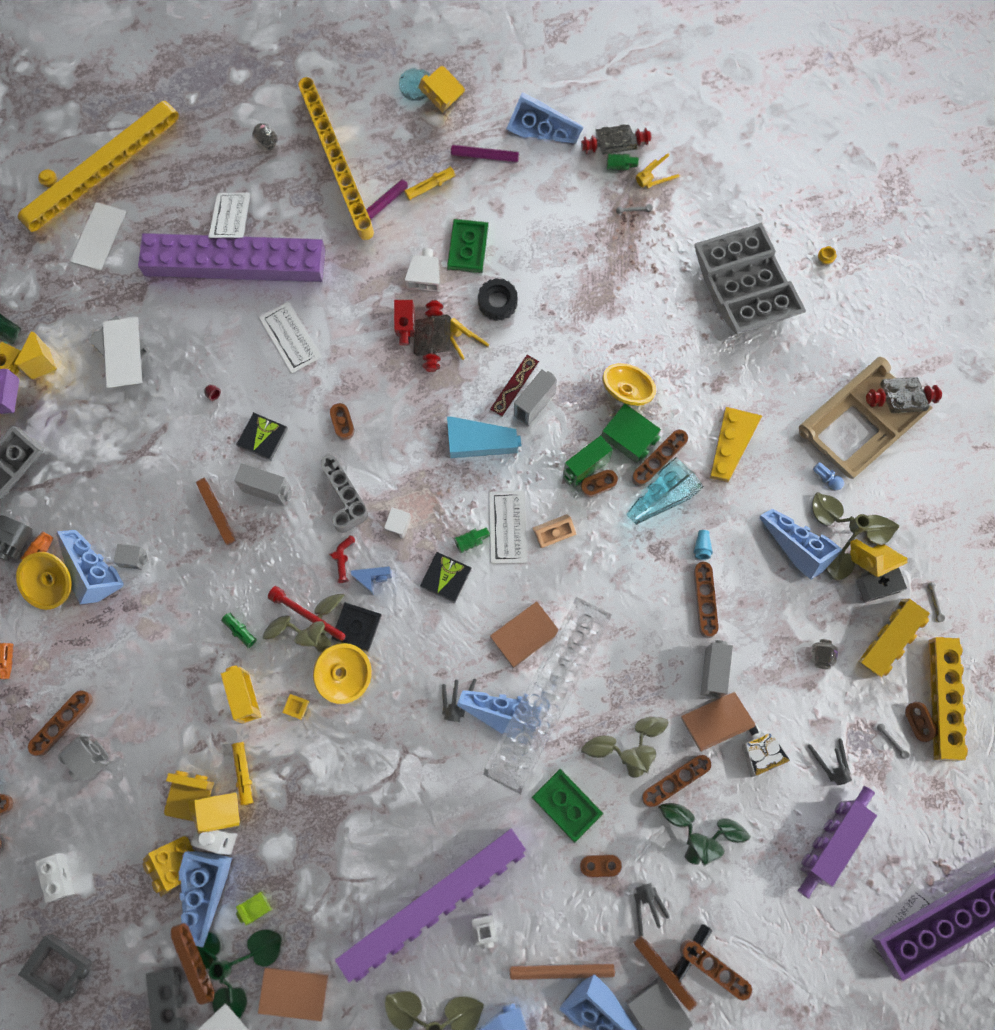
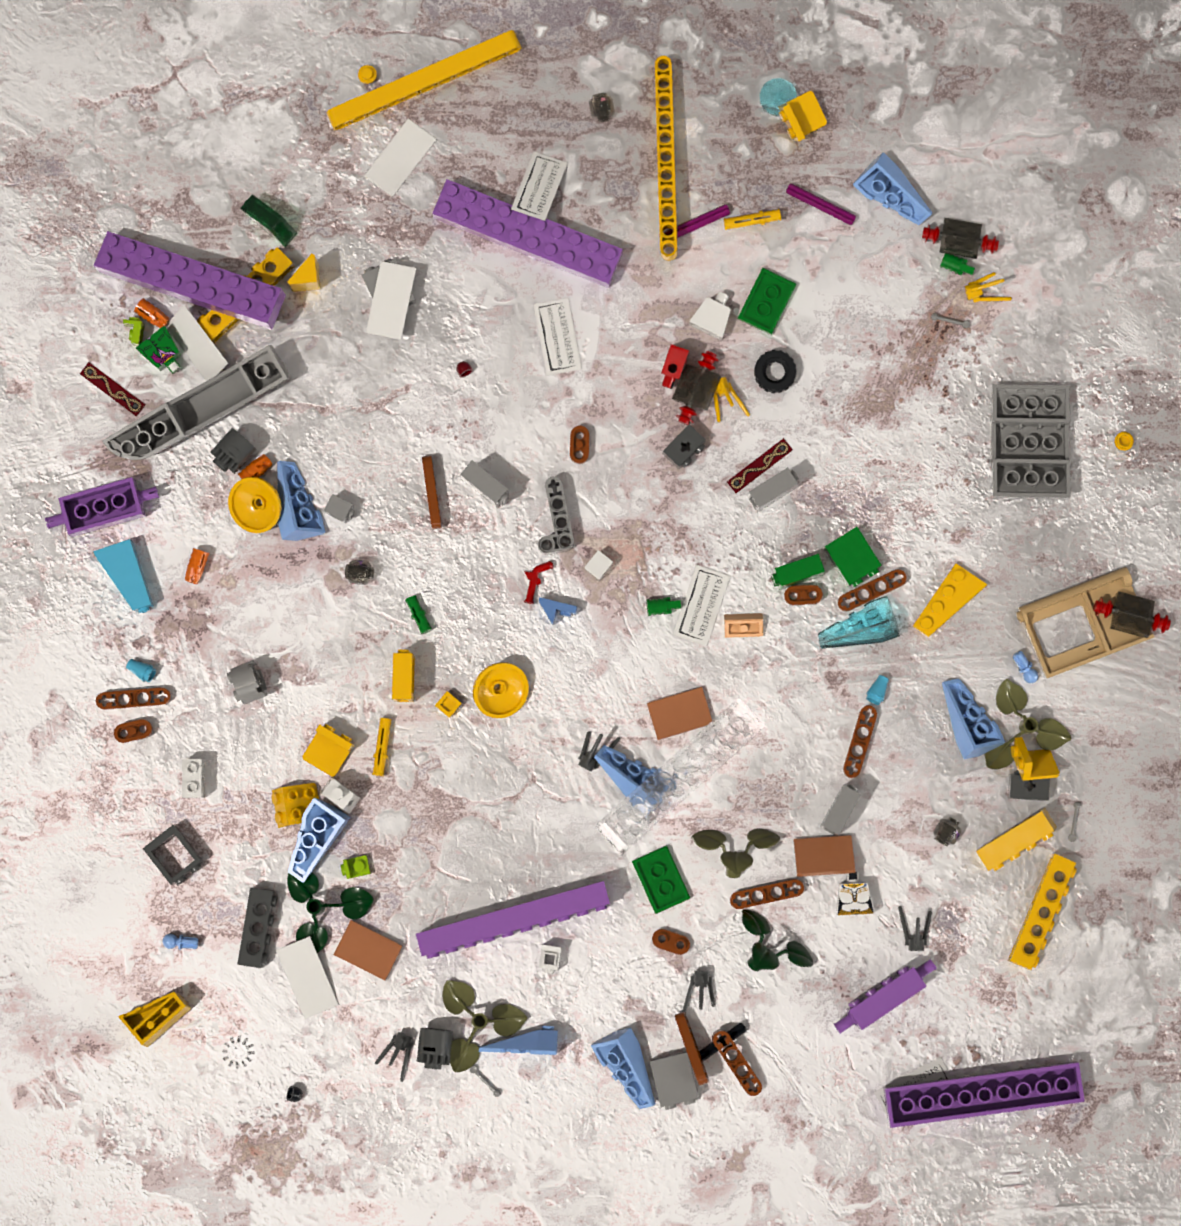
camera: 25 degrees right, 10 degrees up
dark orange beam [28,690,93,756] -> none
dark orange beam [171,923,215,1005] -> none
yellow slope [188,793,240,834] -> none
black tile [236,412,288,461] -> none
olive plant [262,594,345,653] -> none
red piece [268,586,345,641] -> none
black tile [331,602,382,652] -> none
black tile [420,552,472,603] -> none
medium azure slope [447,417,521,458] -> none
nougat axle [510,964,615,980] -> none
yellow dish [602,363,656,406] -> none
light grey hinge [877,724,909,759] -> none
dark orange plate [905,702,937,742] -> none
none -> clear smoke head [345,560,374,585]
none -> dark grey brick [662,424,706,469]

